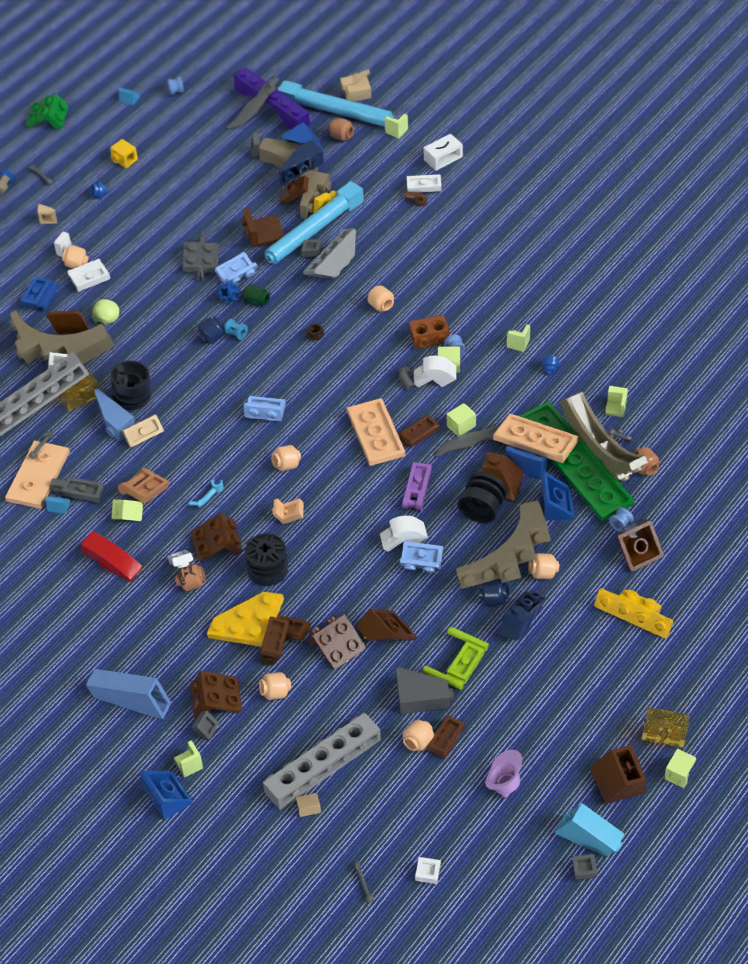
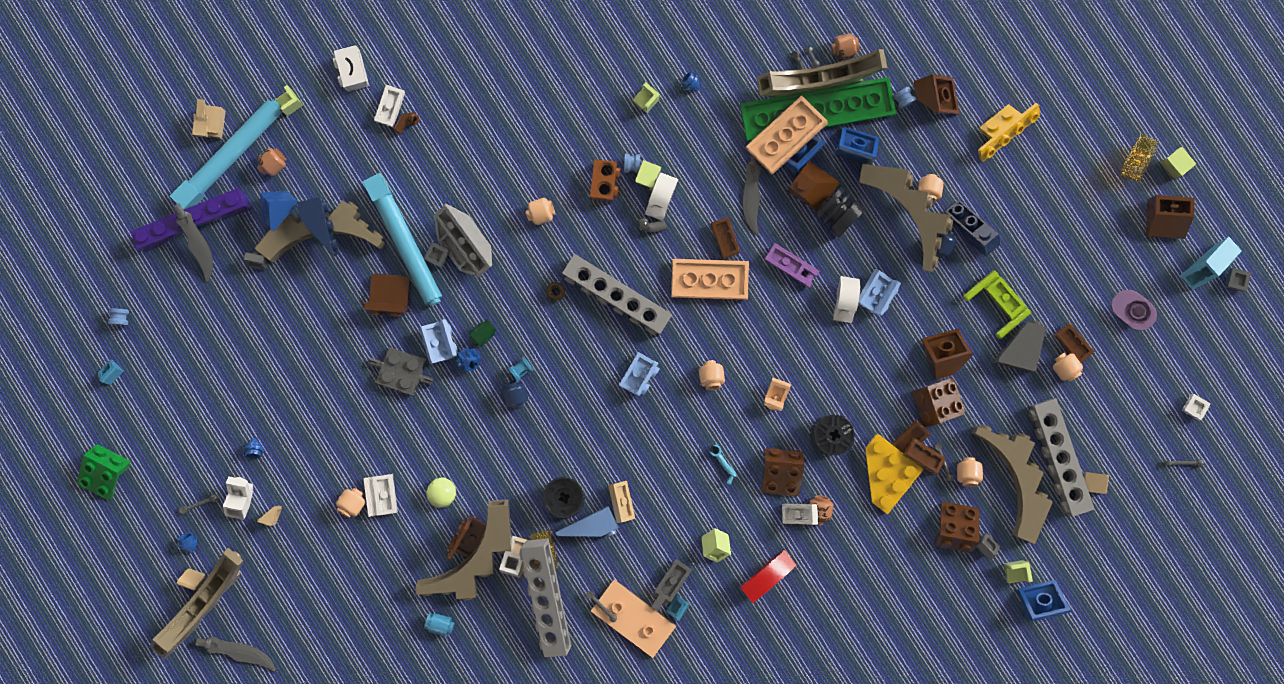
camera: 75 degrees left, 35 degrees up
blue plate [20,276,59,311] -> none
white plate [54,232,71,257] -> none
medium blue slope [86,669,171,719] -> none
yellow brick [110,139,138,168] -> none
nougat plate [118,468,169,504] -> none
reddish brown plate [279,175,309,205] -> none
yellow plate [313,191,337,213] -> none
yellowish green panel [447,404,476,436] -> none
yellowish green panel [605,386,628,417] -> none
none -> white brick [223,477,253,520]
none -> light grey brick [562,254,672,336]
none -> dark grey hinge [934,443,954,482]
none -> dark tan arch [971,424,1053,544]

